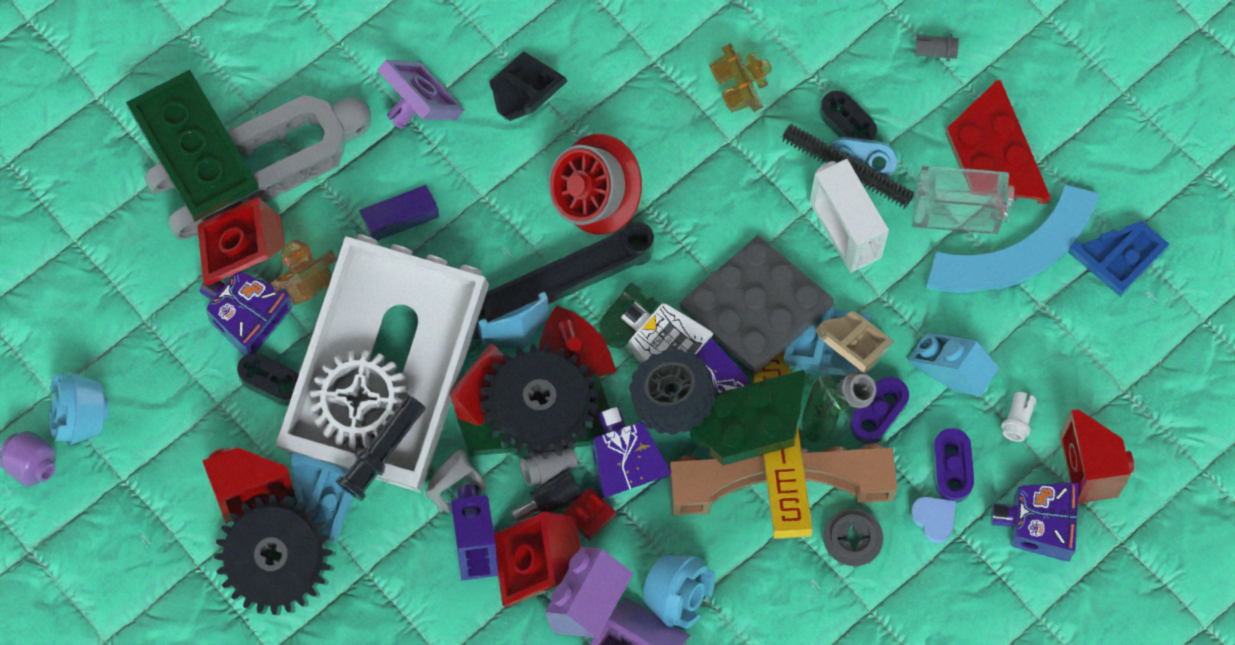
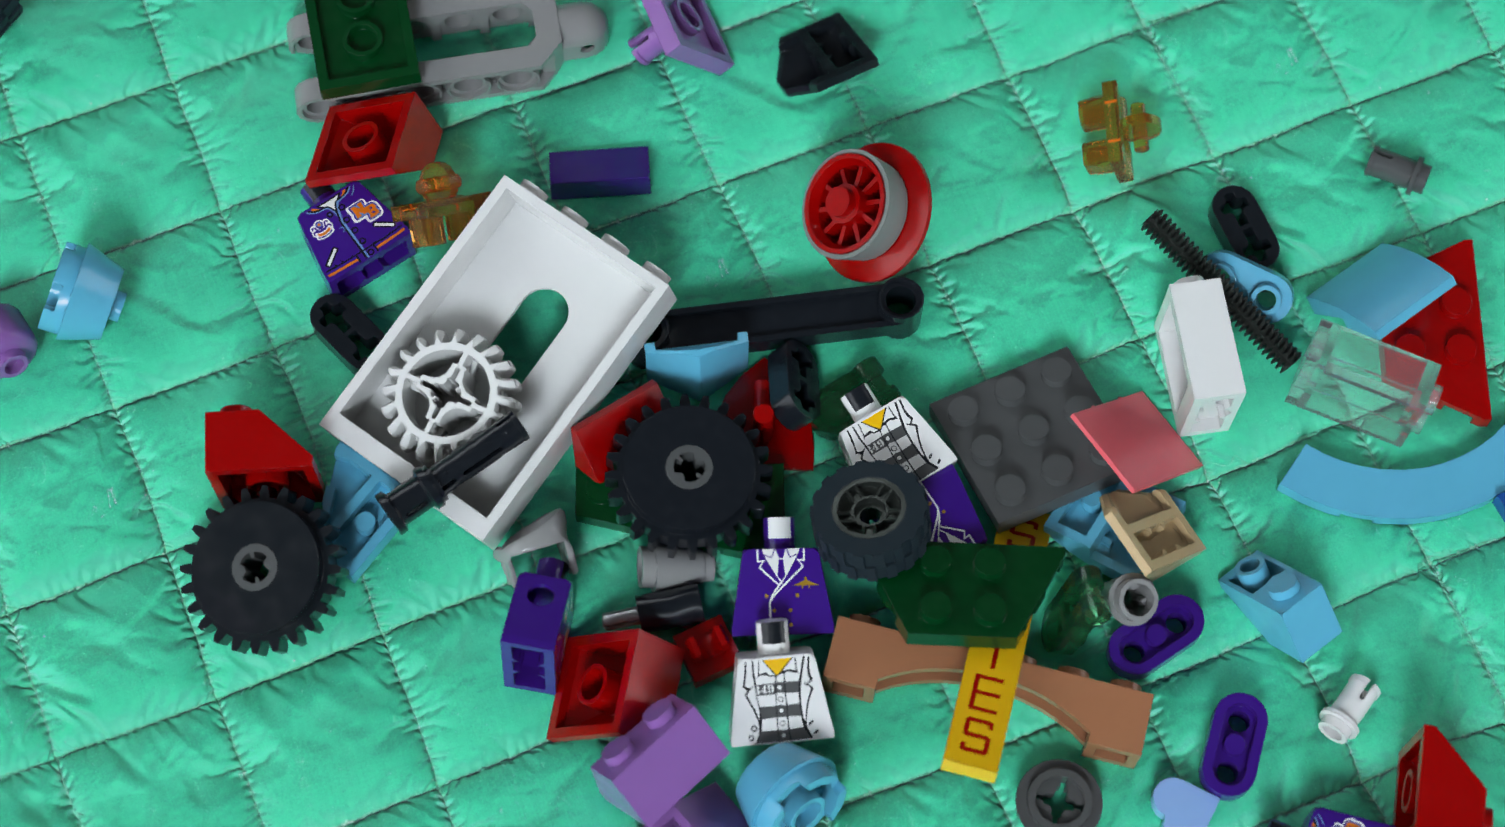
camera: 20 degrees right, 0 degrees up
none -> torso [729,618,835,747]
none -> black beam [768,339,821,431]
none -> coral window [1070,391,1203,494]
none -> medium azure slope [1306,243,1457,340]

